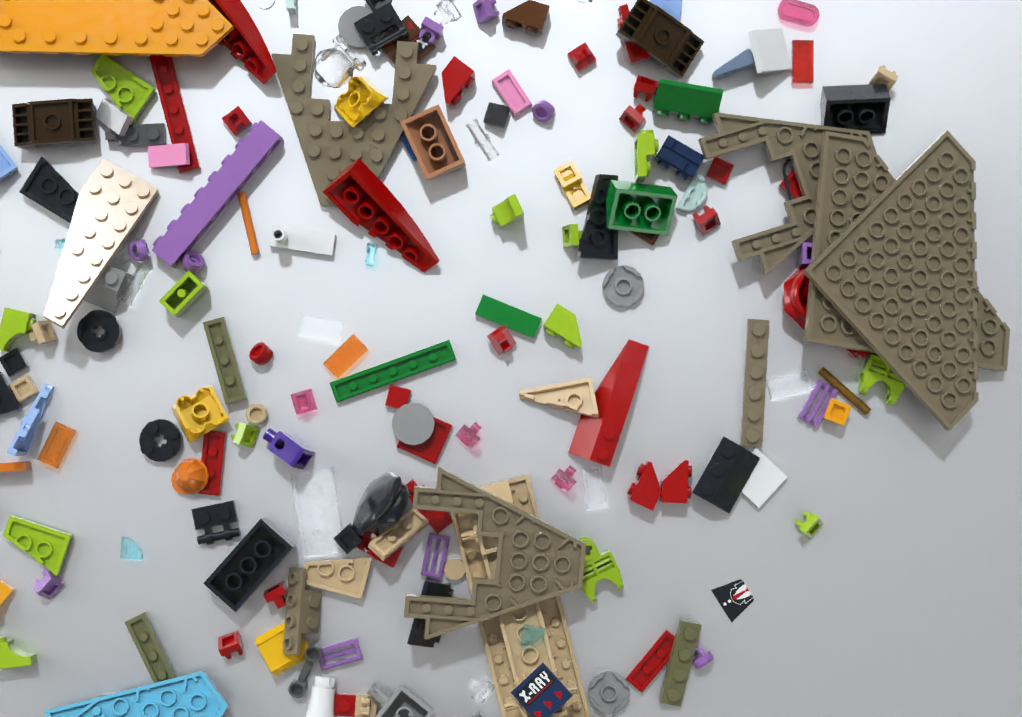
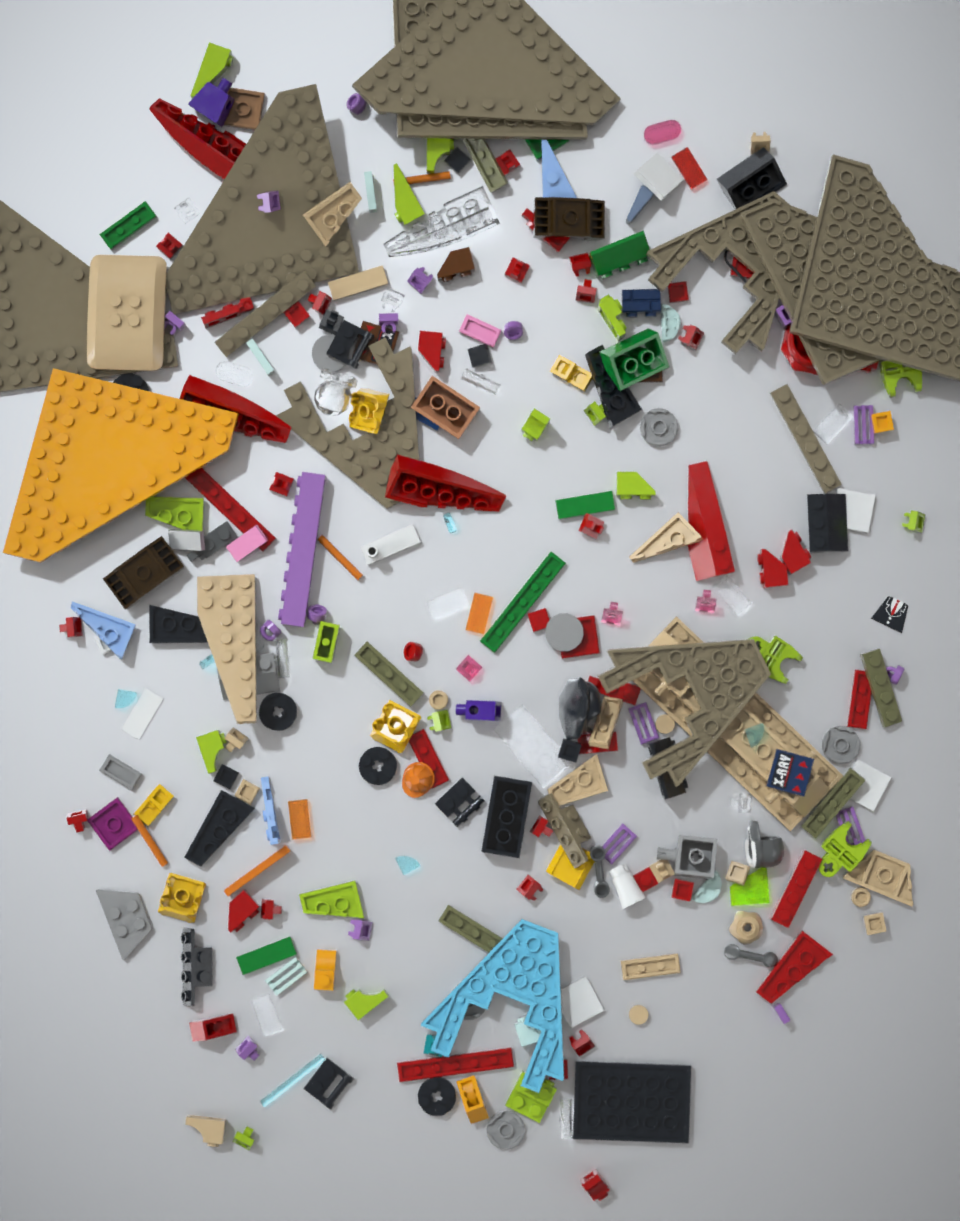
camera: 30 degrees left, 0 degrees up
pearl gold bar [818,367,871,415] -> none

